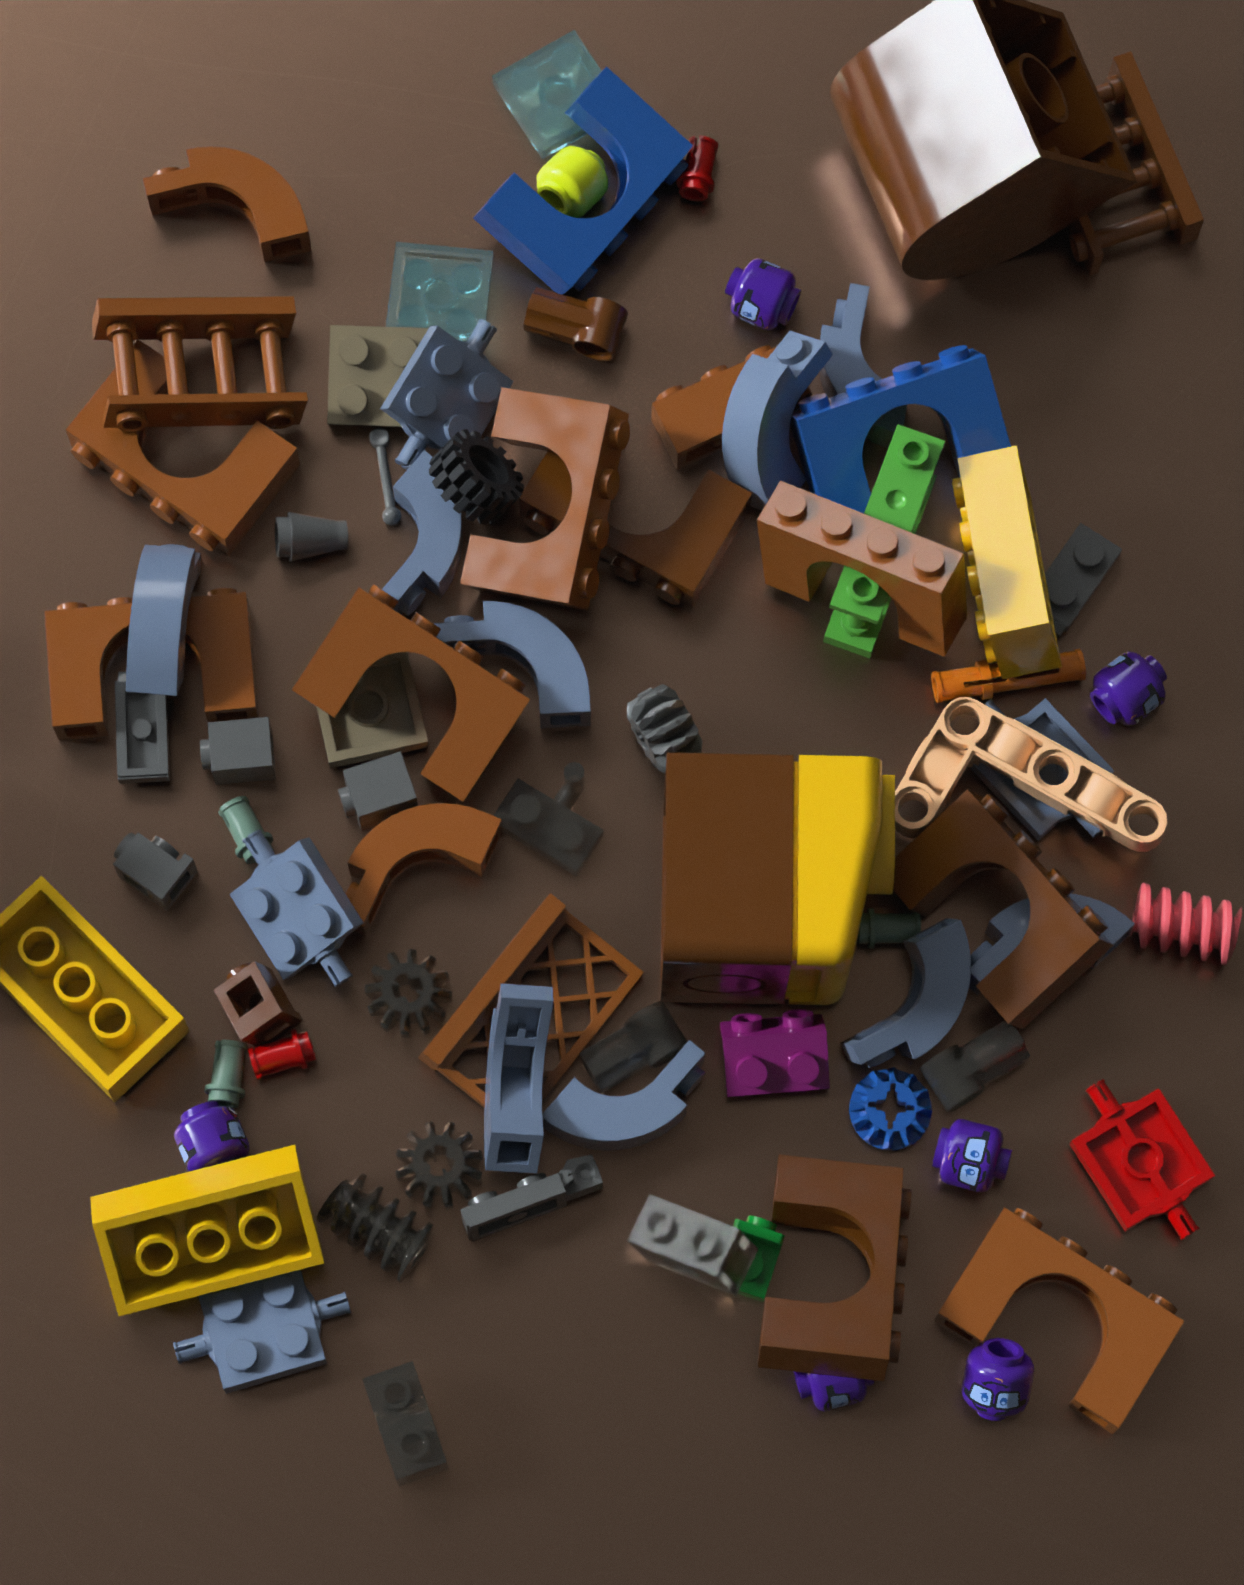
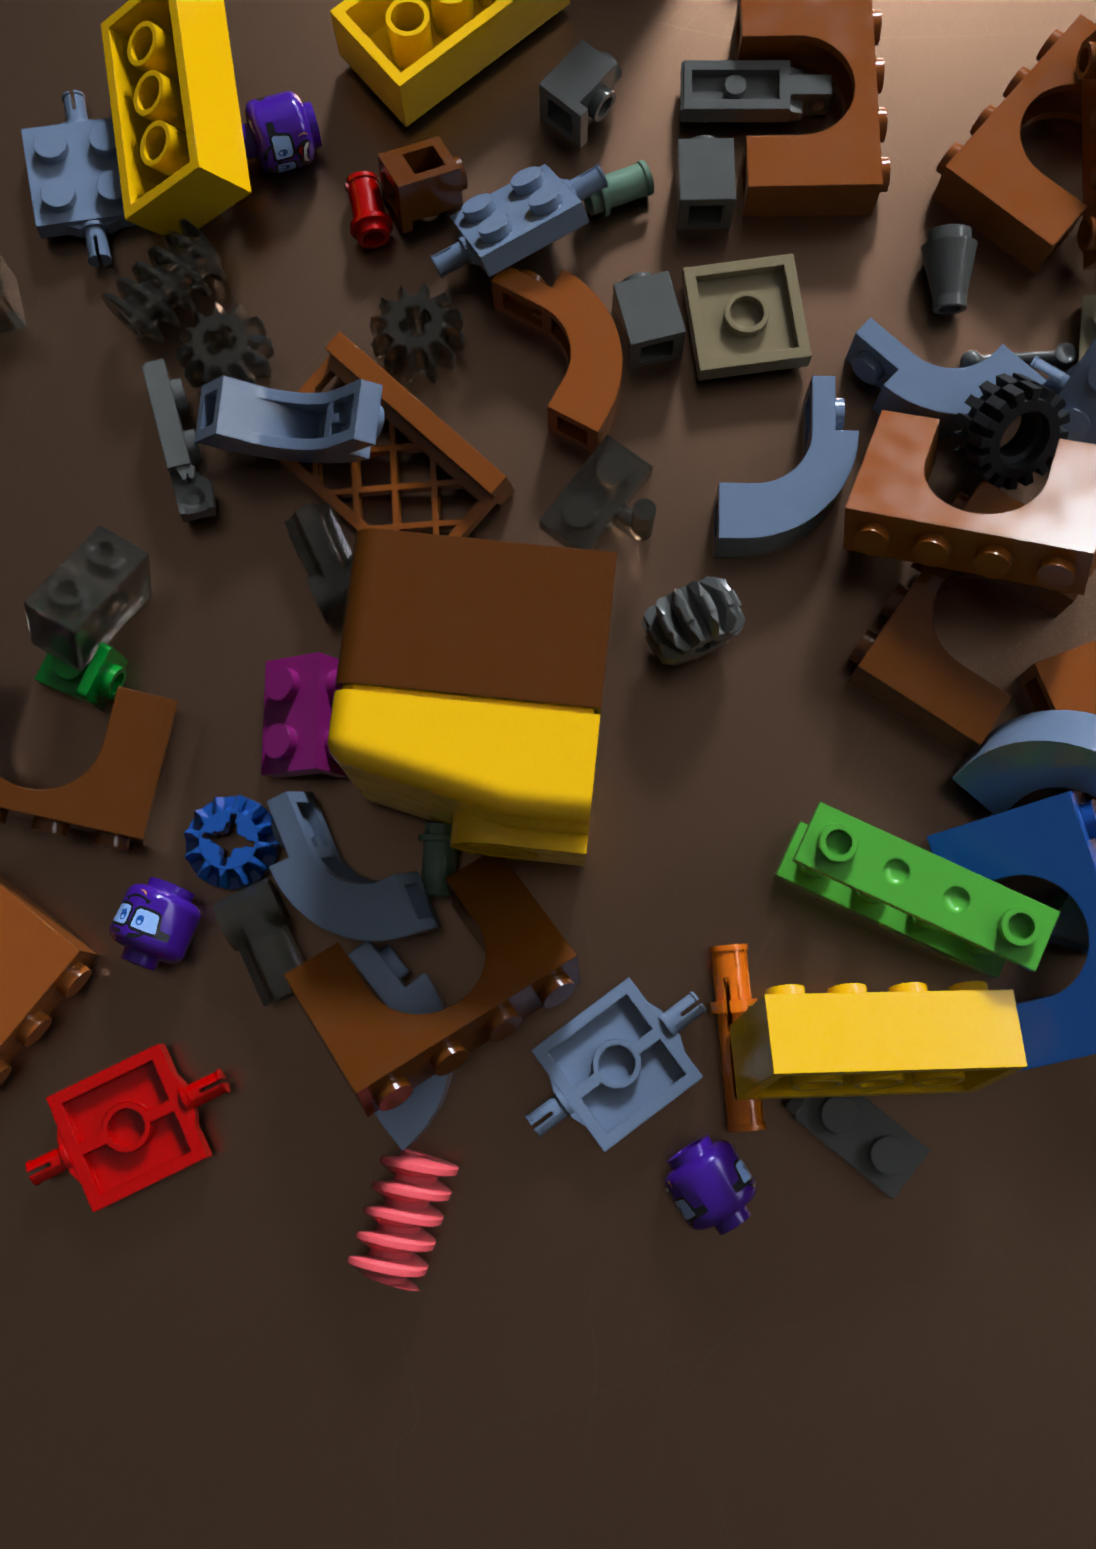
camera: 100 degrees right, 5 degrees up
sand blue arch [126,544,201,696] -> none
sand green pin [204,1039,248,1108] -> none
dark orange arch [292,584,530,801] -> none
sand blue arch [542,1040,706,1151] -> none
dark orange arch [757,480,967,657] -> none
light nougat beam [895,697,1167,852] -> none

